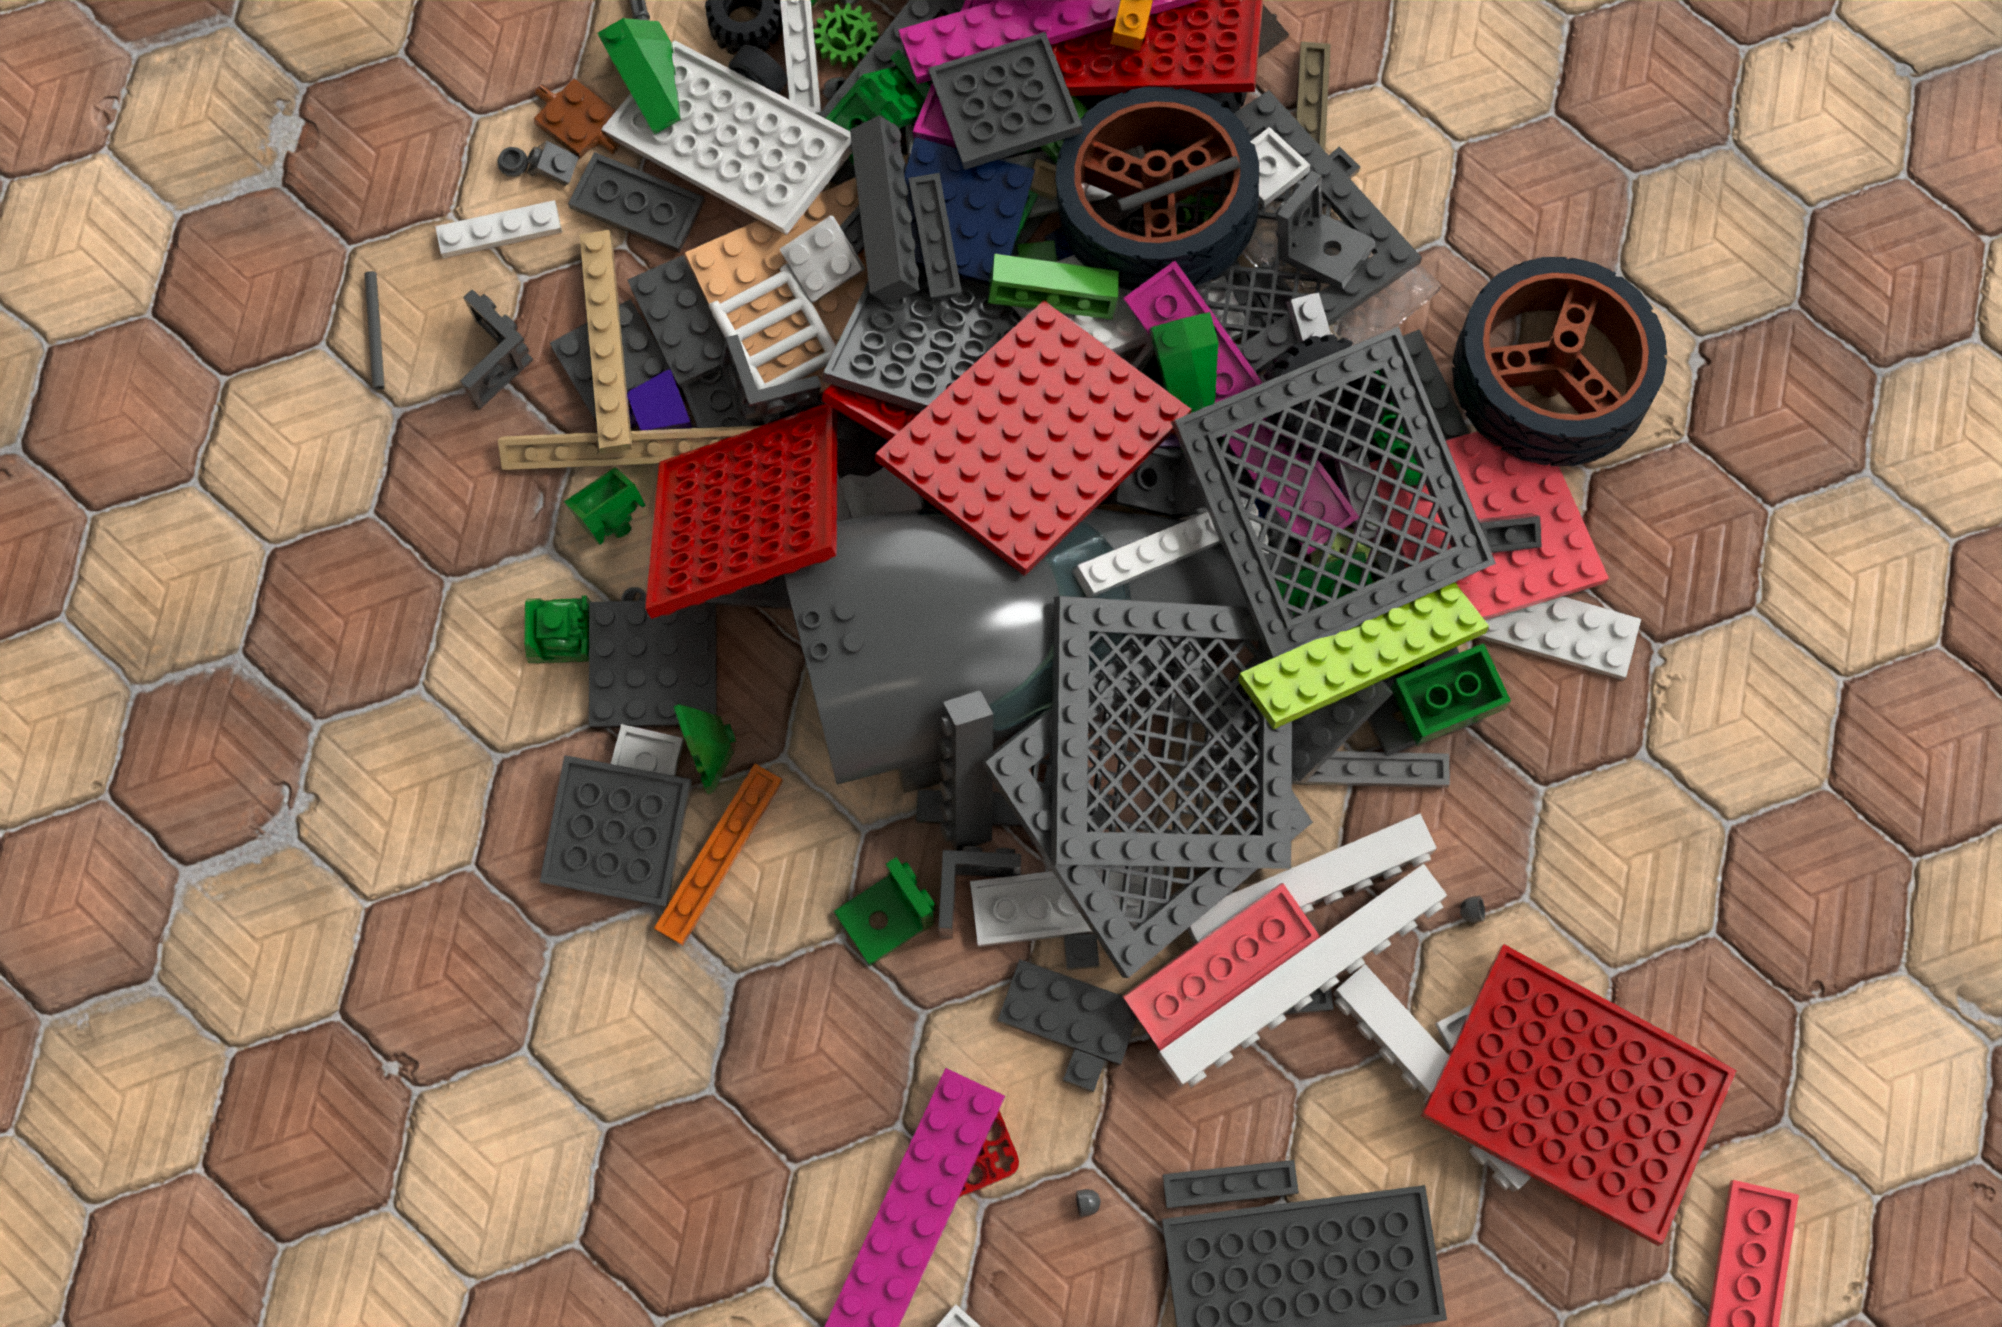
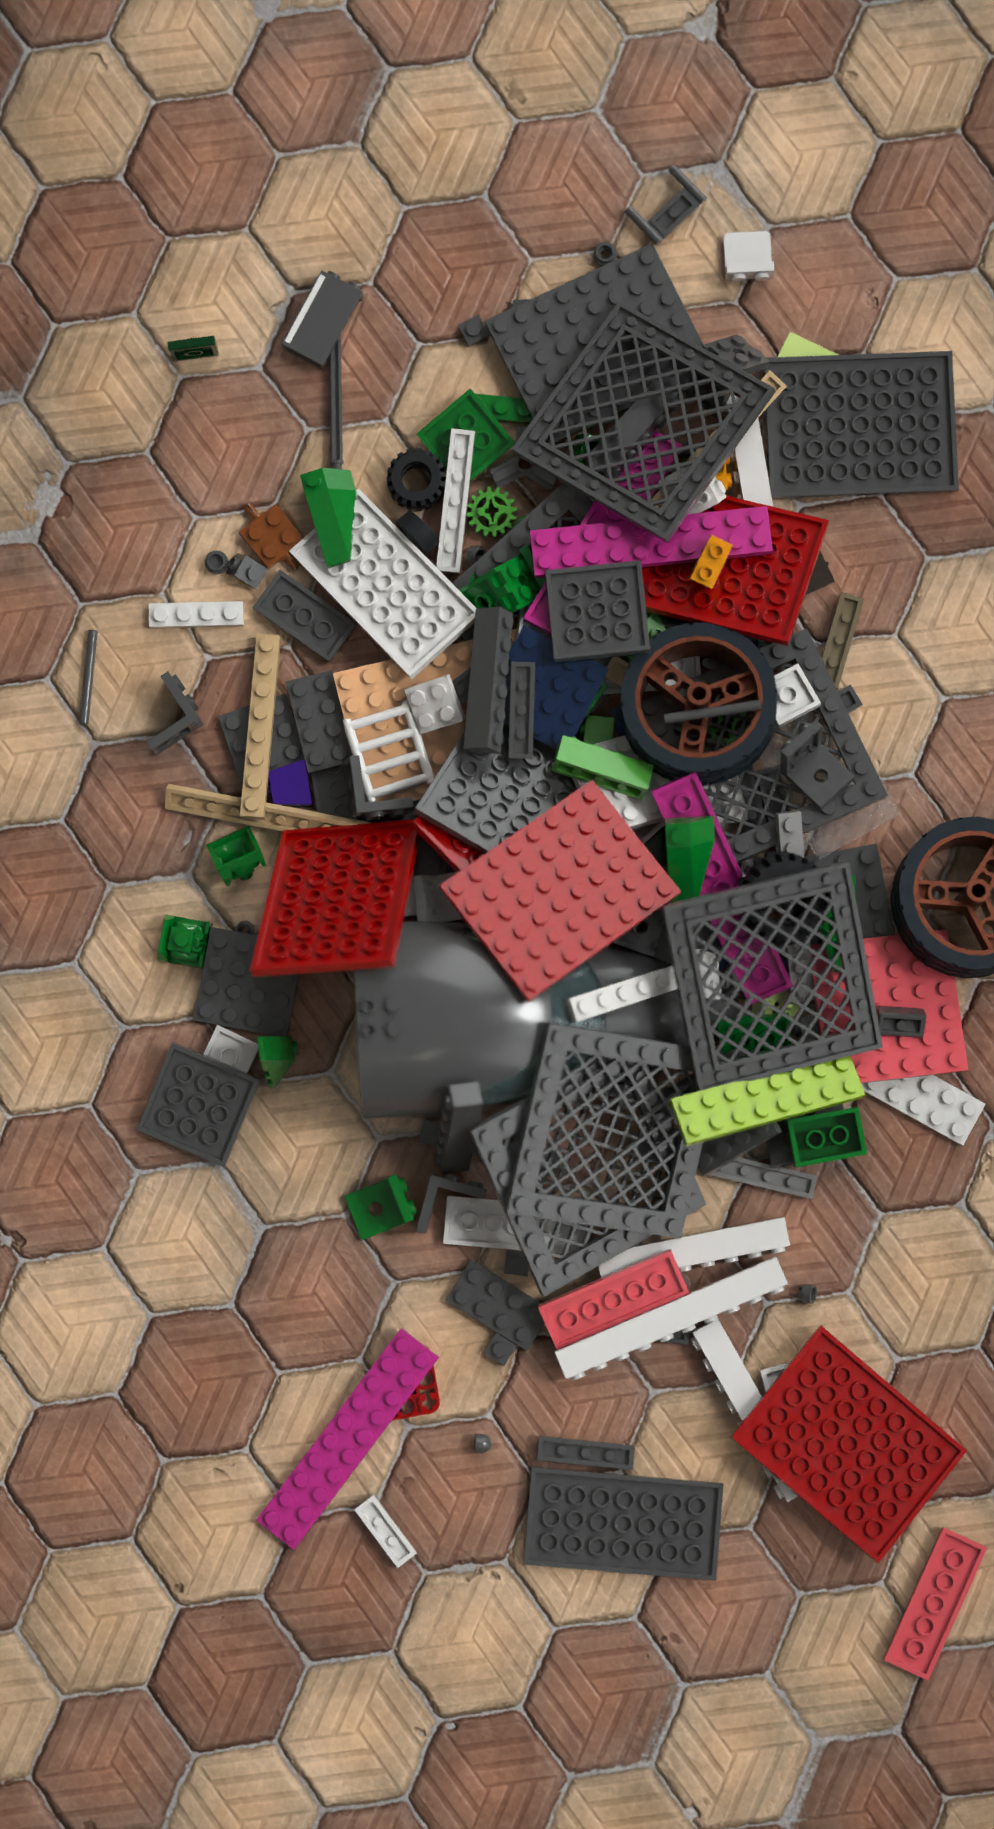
camera: 15 degrees right, 10 degrees up
orange plate [654,763,783,946] -> none

